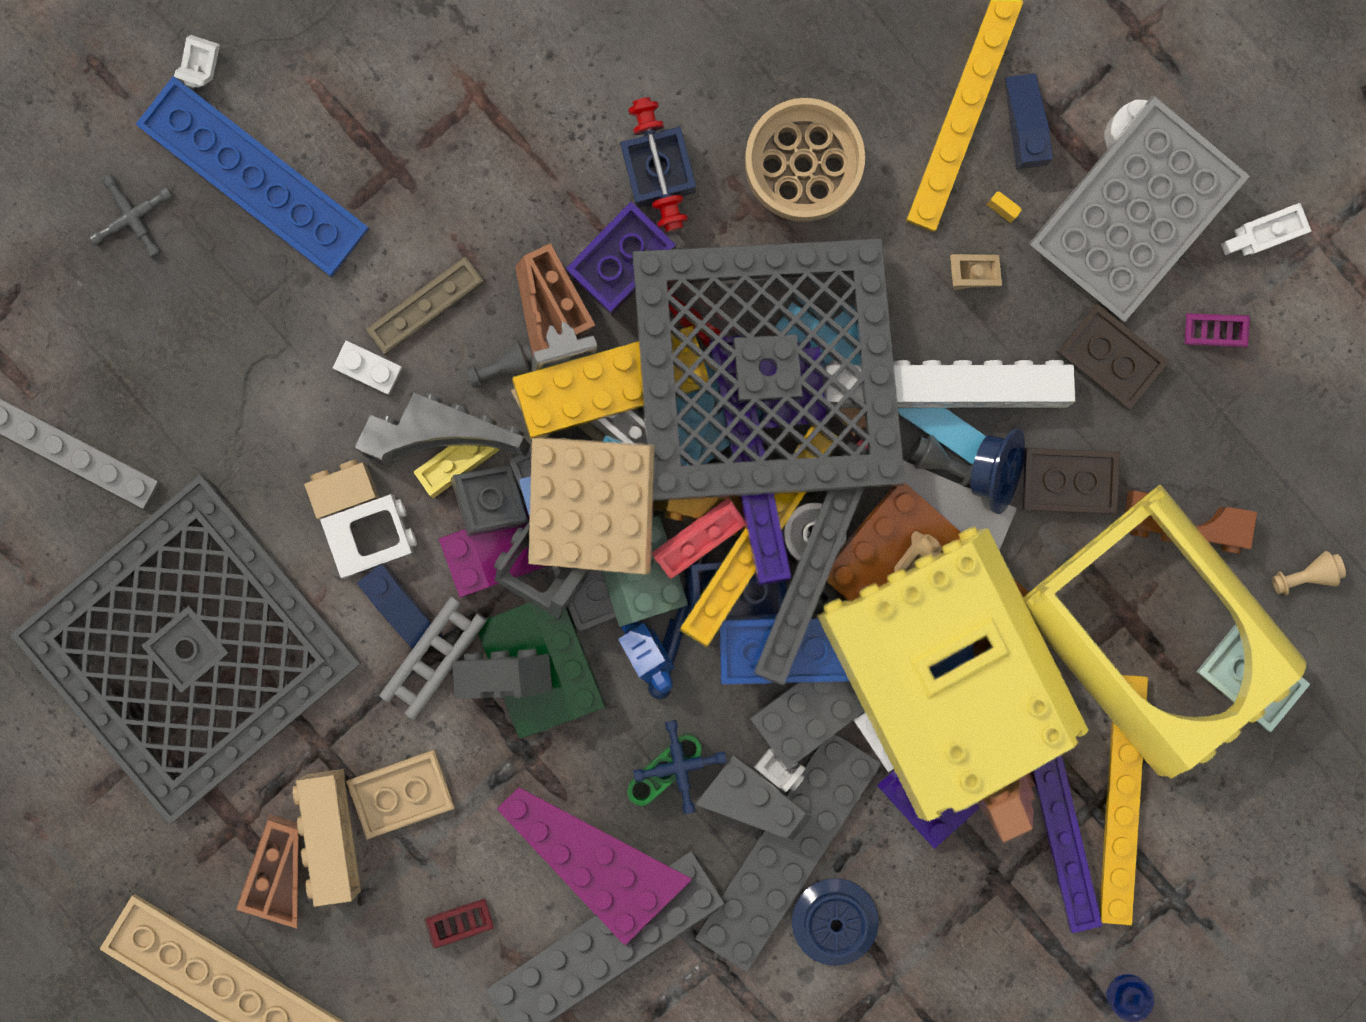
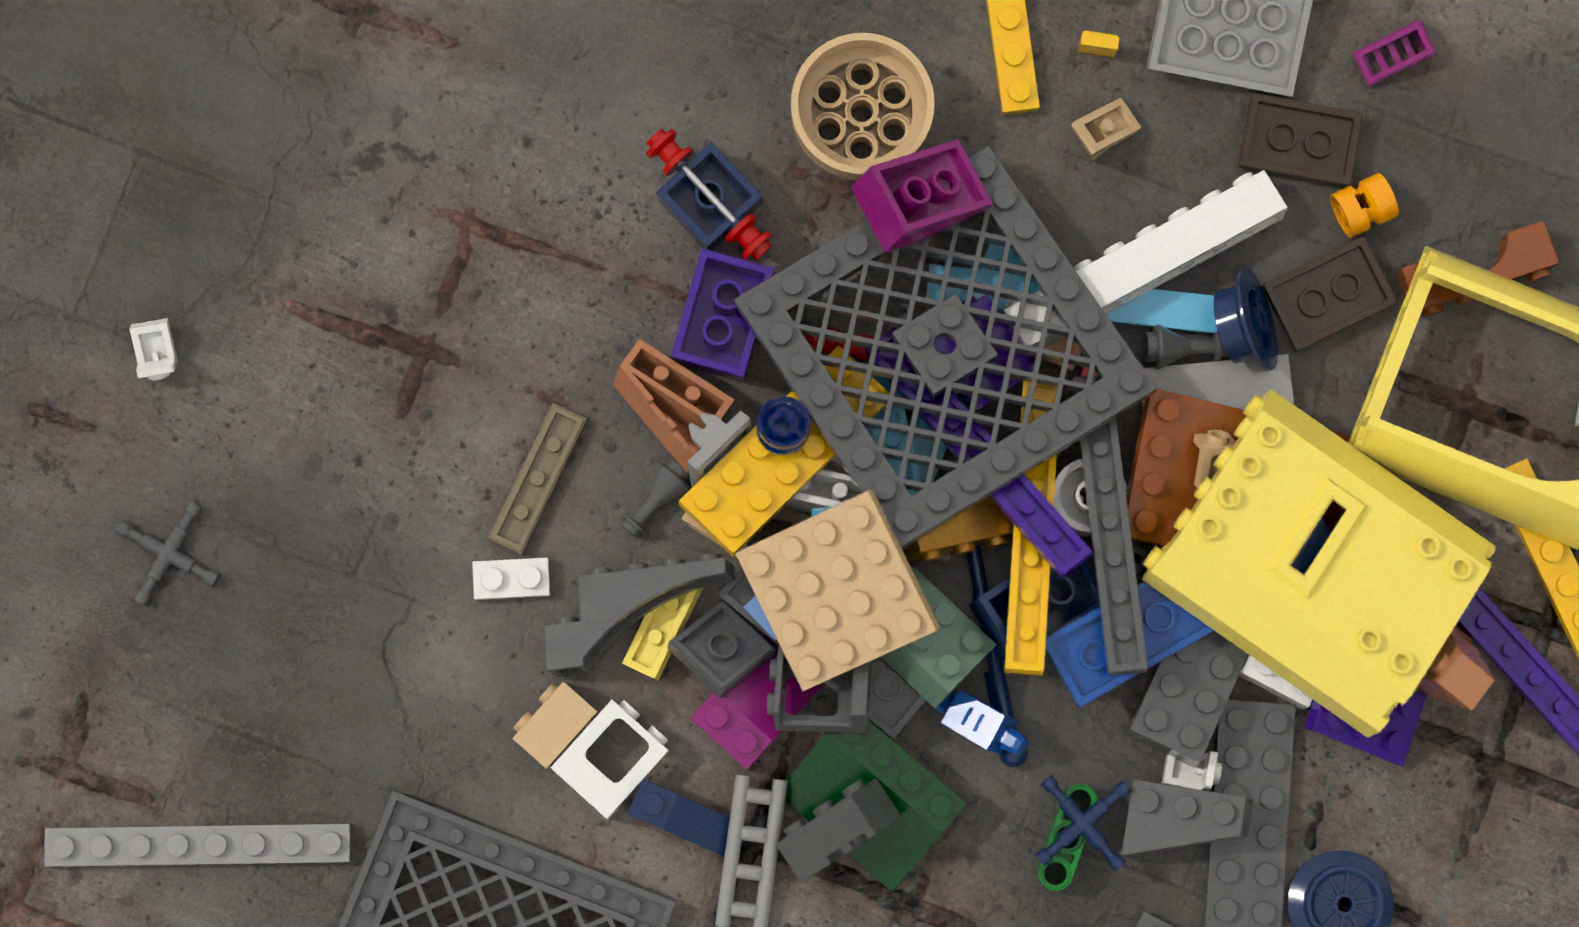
camera: 30 degrees left, 5 degrees down
blue plate [135,76,370,277] -> none
coral tile [651,498,746,580] -> none
none -> clear blue wheel [756,396,811,456]
none -> magenta slope [851,139,993,253]
none -> light orange wheel [1330,173,1399,238]

